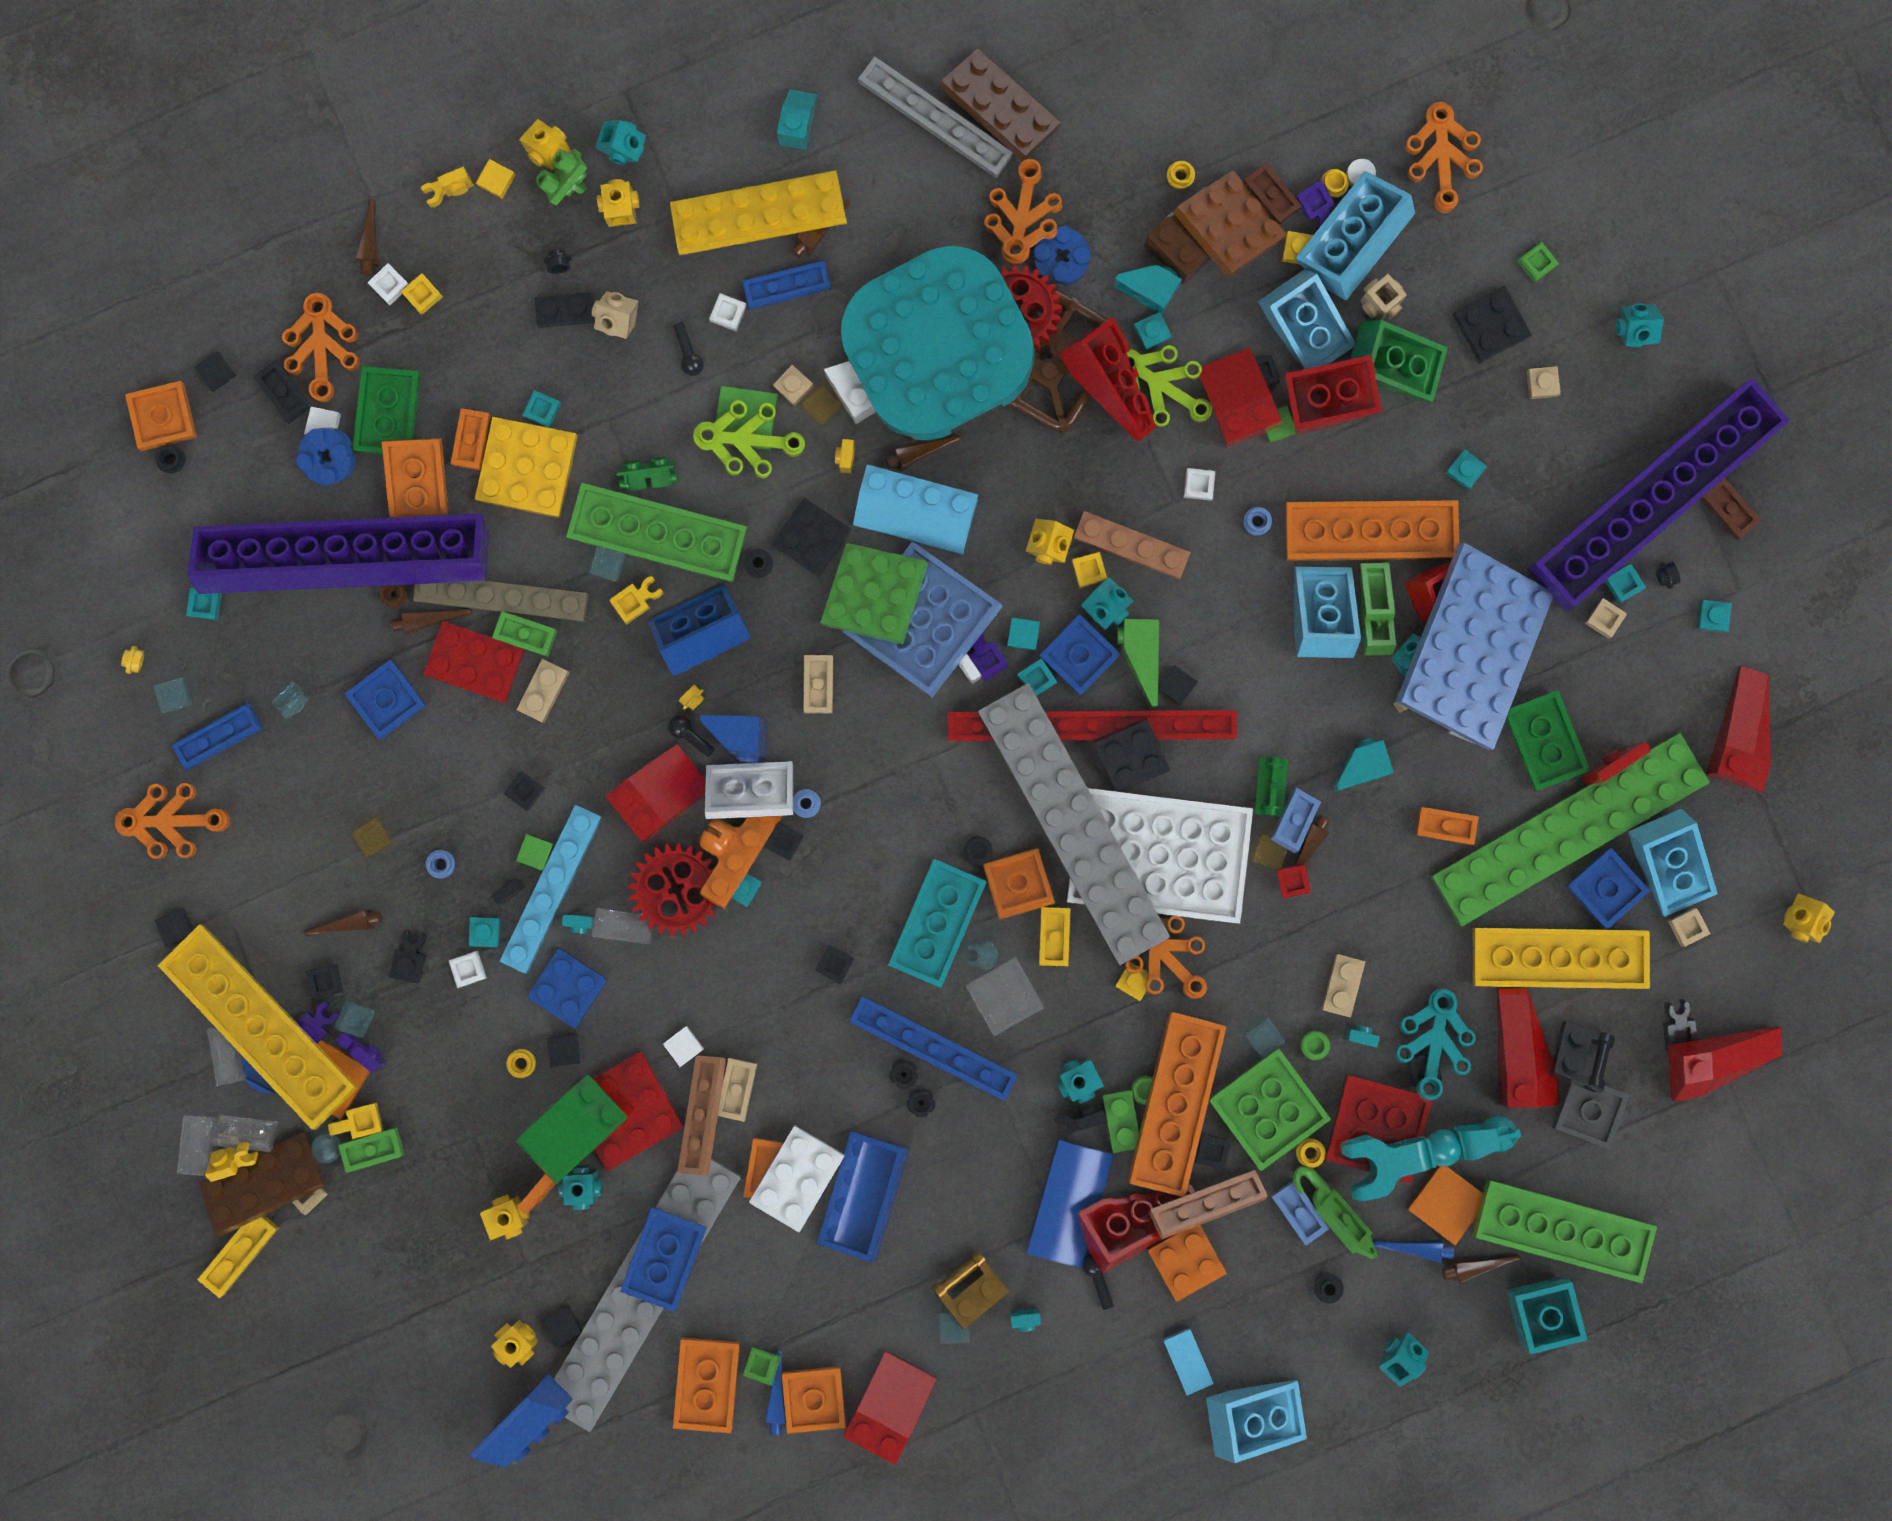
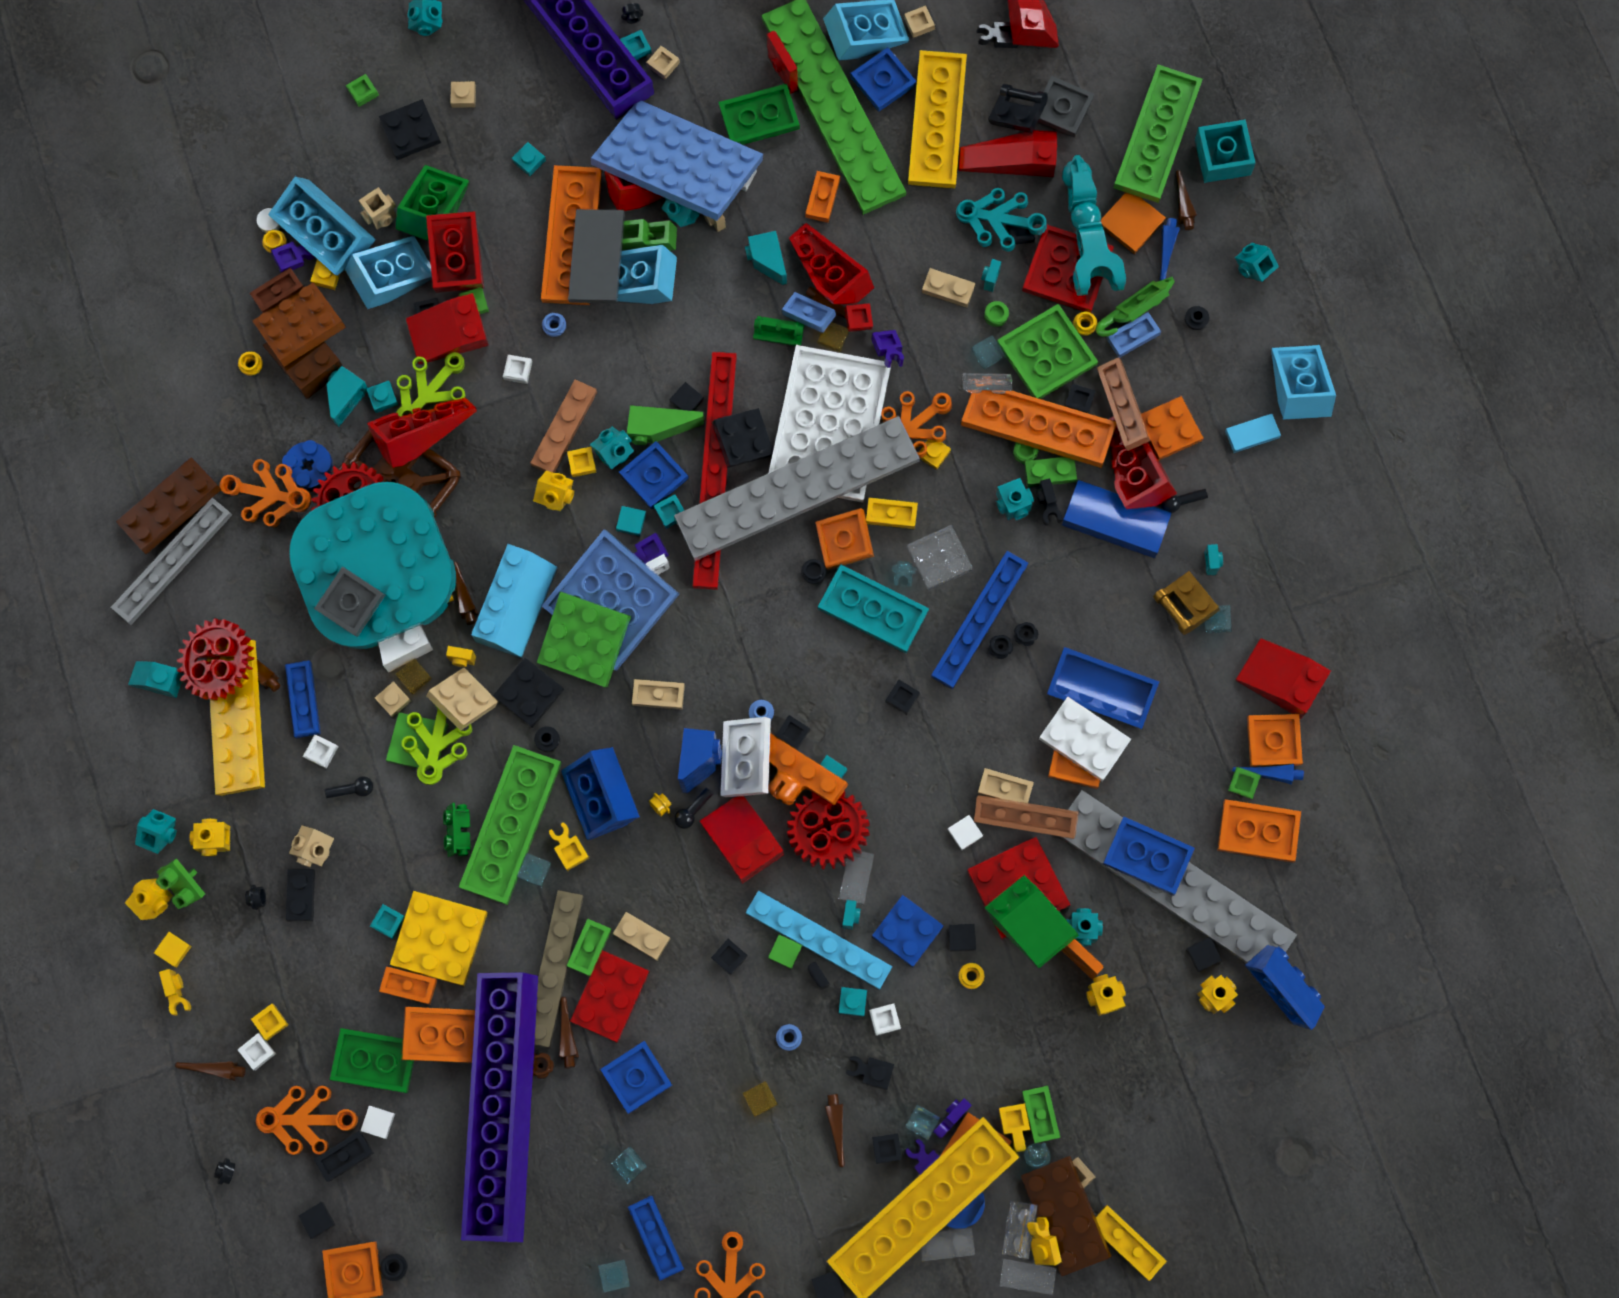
camera: 85 degrees left, 10 degrees down
teal plate [186,588,222,621] -> none
blue plate [296,427,356,485] -> none
orange plant [1405,102,1483,213] -> none
none -> red gear [177,618,254,701]
none -> black plate [214,1158,235,1185]
none -> dark grey plate [314,566,386,637]
none -> tan plate [426,668,498,731]
none -> dark grey tile [568,209,625,303]
none -> red wedge [789,223,874,304]
none -> dark purple plate [871,330,904,368]
none -> clear plate [962,373,1012,394]

